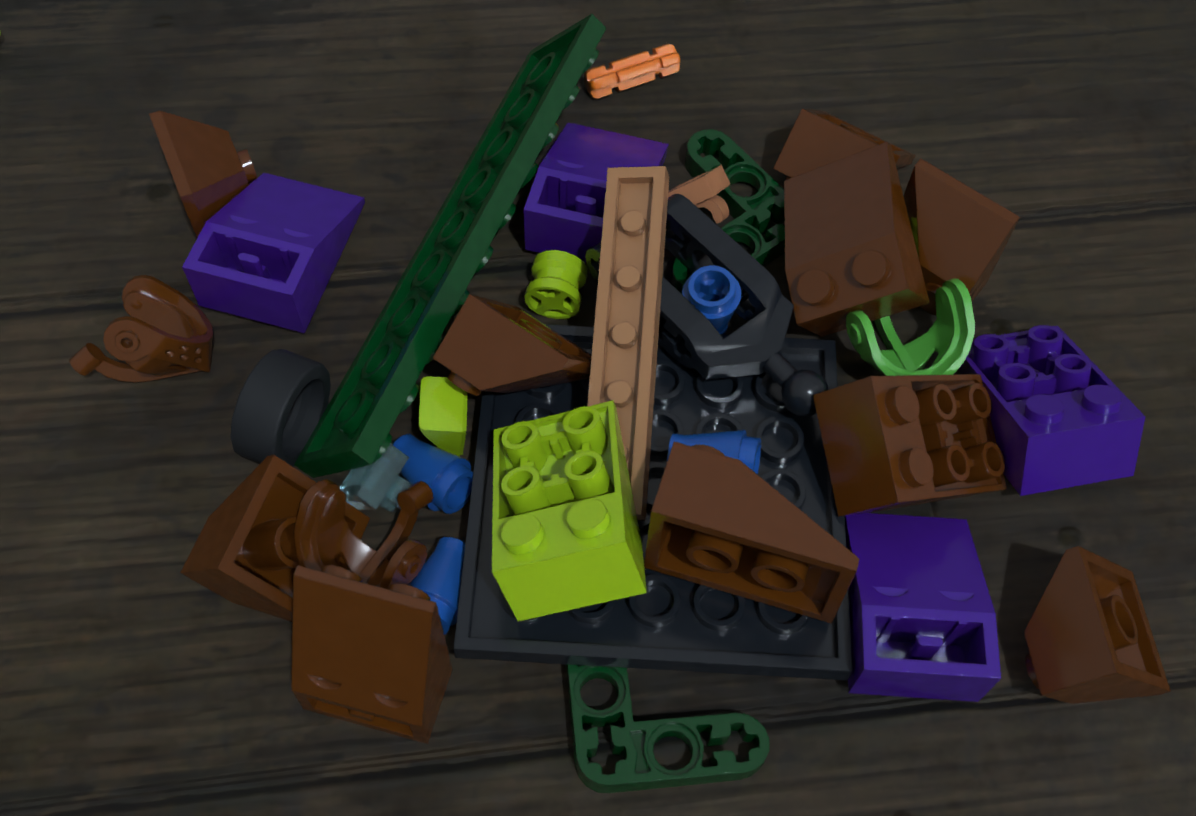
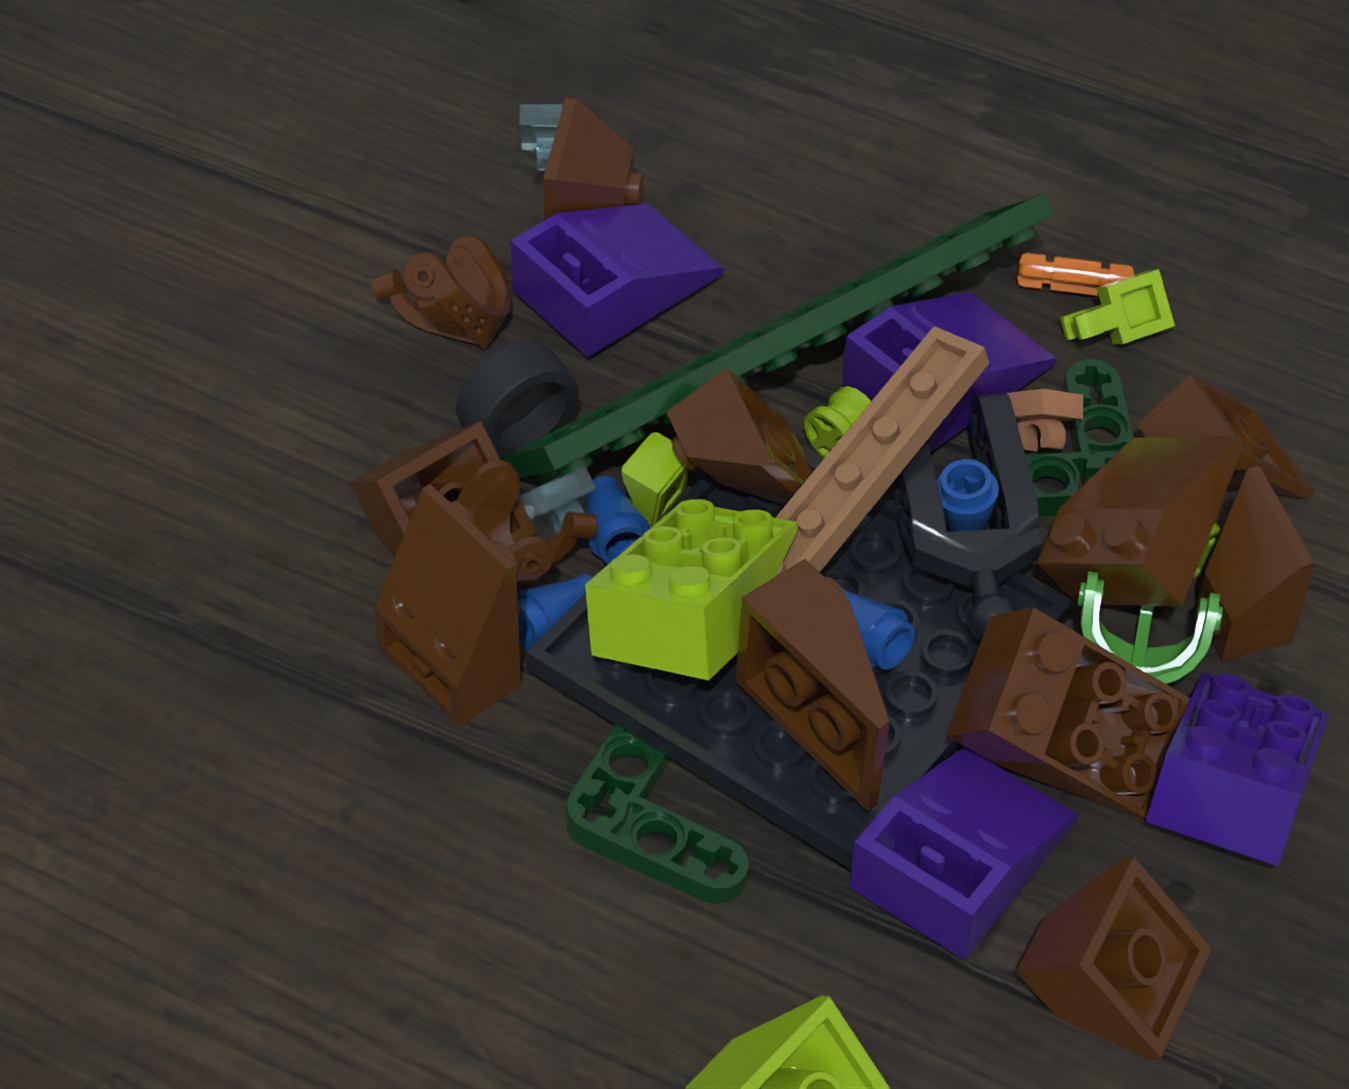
camera: 35 degrees right, 10 degrees down
none -> clear light blue tile [519,104,563,171]
none -> lime plate [1060,269,1175,344]

